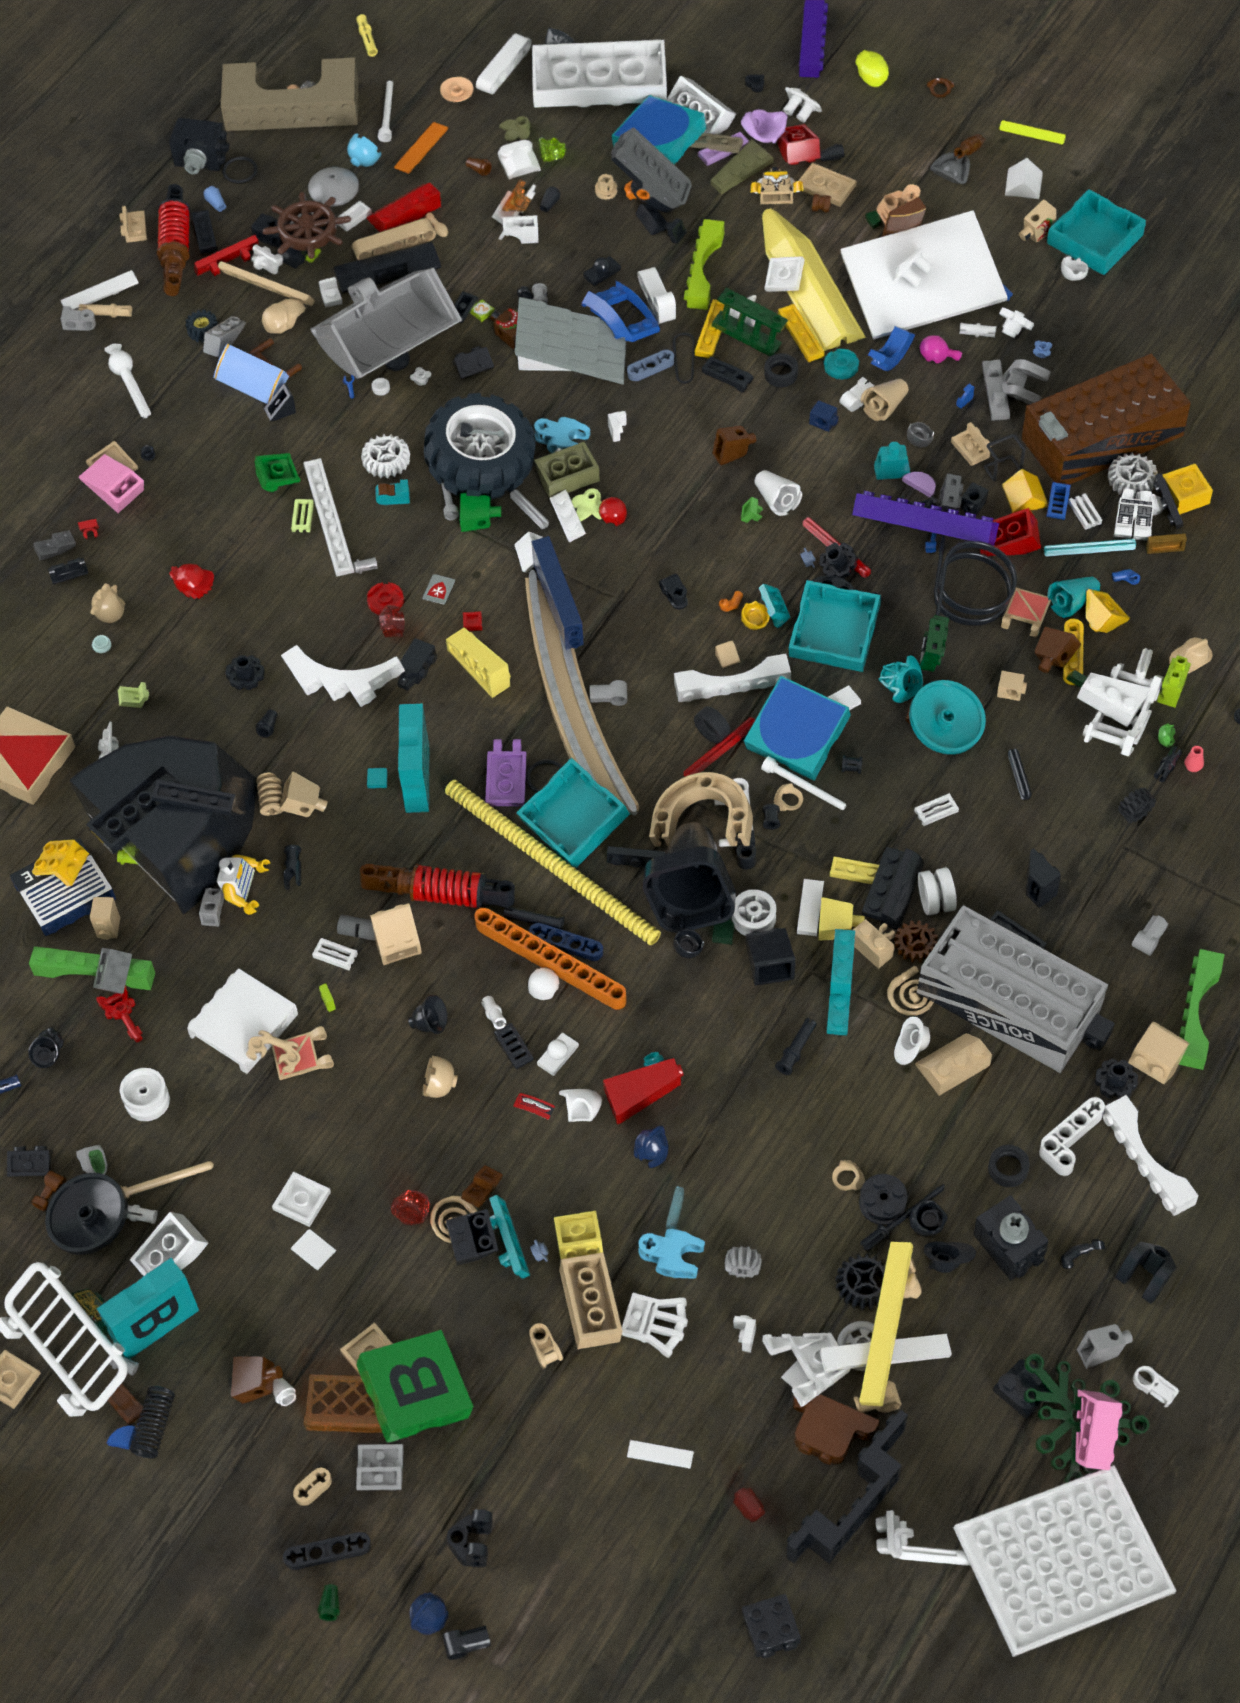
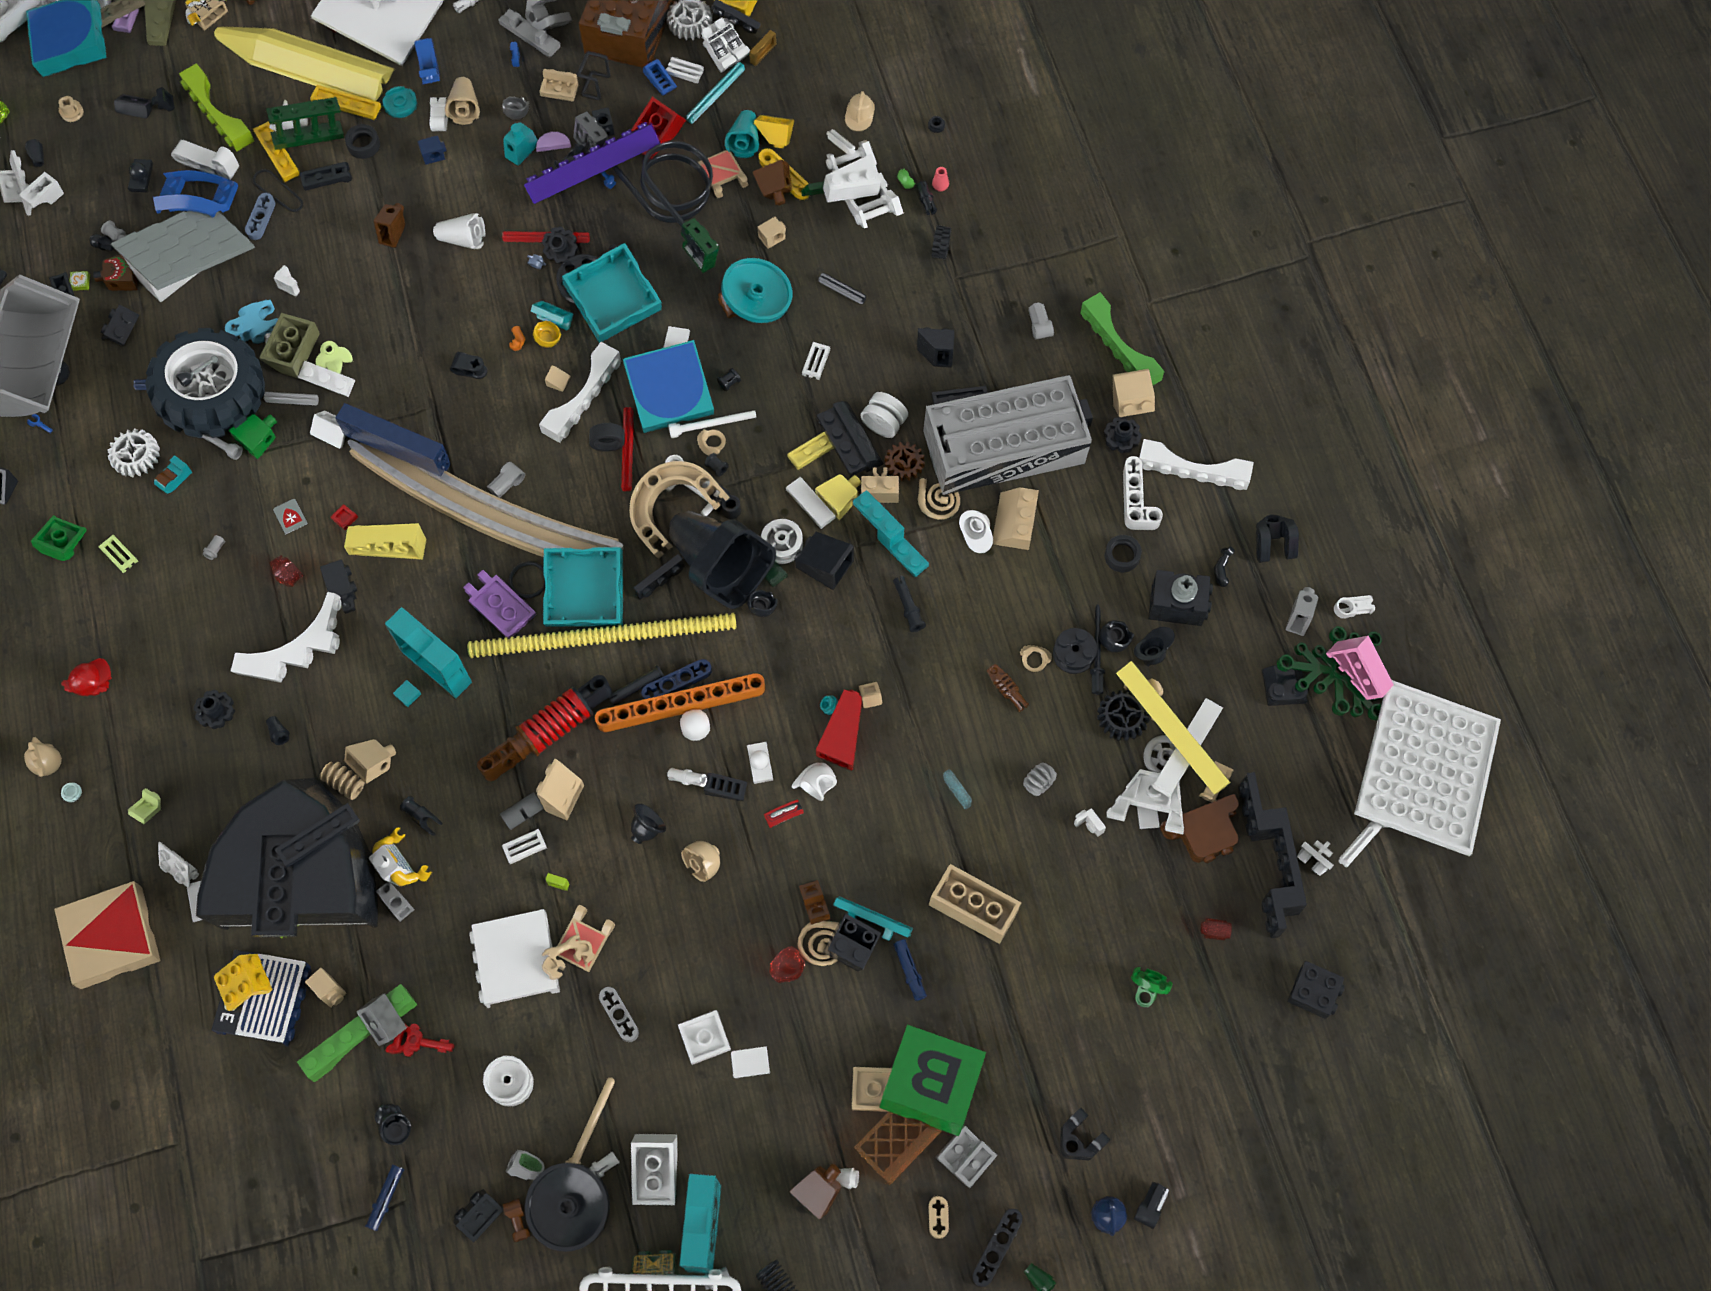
camera: 50 degrees left, 10 degrees up
white tile [303,458,354,577] -> none
red tile [367,582,404,616] -> none
white tile [372,378,390,395] -> none
white plate [410,367,431,385] -> none
clear orange slope [502,179,531,212] -> none
sand blue plate [530,1239,549,1262] -> none
tan piece [530,1323,563,1369] -> none
light yellow plate [554,1211,603,1259] -> none
red hair [599,497,627,526] -> none
dark grey piece [611,127,692,213] -> none
white plate [622,1293,688,1358] -> none
white sticker [627,1440,694,1468] -> none
dark blue helmet [634,1126,669,1168] -> none
medium azure piece [639,1229,705,1279] -> none
bright green tile [741,497,763,523] -> none
white tile [764,257,805,292] -> none
teal piece [879,655,923,703] -> none
dark pink hair [920,335,962,363] -> none
yellow slope [1002,469,1048,513] -> none
blue arm [1112,569,1140,585] -> none
lime hips [1157,655,1191,708] -> none
none -> light grey beam [599,987,639,1042]
none -> tan slope [858,682,882,708]
none -> dark blue pin [893,939,927,1001]
none -> reddish brown hinge [987,664,1029,712]
none -> green tile [1131,967,1173,1007]

